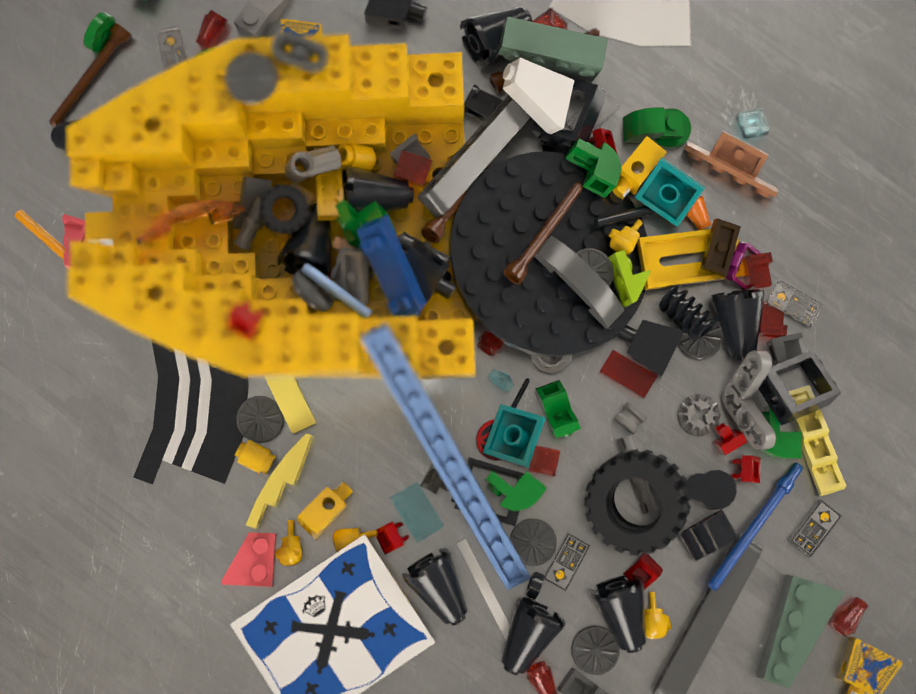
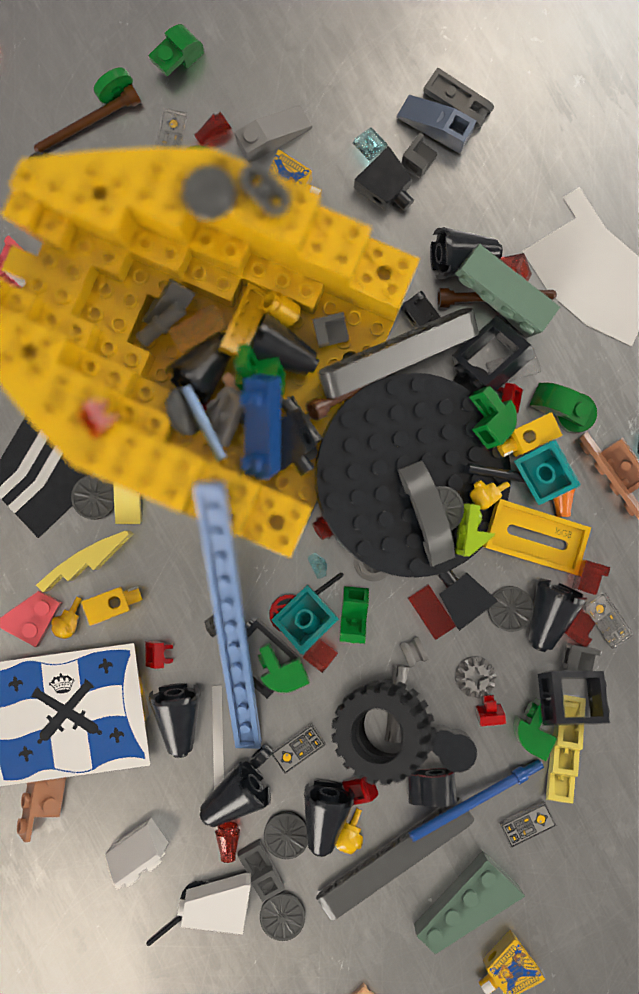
camera: 30 degrees right, 5 degrees up
clear orange slope [136,200,245,245] -> none
yellow brick [235,439,276,475] -> none
black tyre [259,184,309,234] -> none
light grey piece [284,145,341,182] -> none
yellow piece [332,527,378,552] -> none
clear light blue panel [390,483,444,543] -> none
clear red panel [393,150,433,188] -> none
white slope [503,58,574,134] -> none
reddish brown piece [503,183,583,284] -> none
dark grey wheel [510,519,557,566] -> none
black piece [659,284,718,340] -> none
dark brown plate [700,218,741,276] -> none
light grey beam [722,350,776,450] -> none
magenta piece [725,242,760,290] -> none
red tile [731,455,761,483] -> none
clear red cone [831,597,868,637] -> none

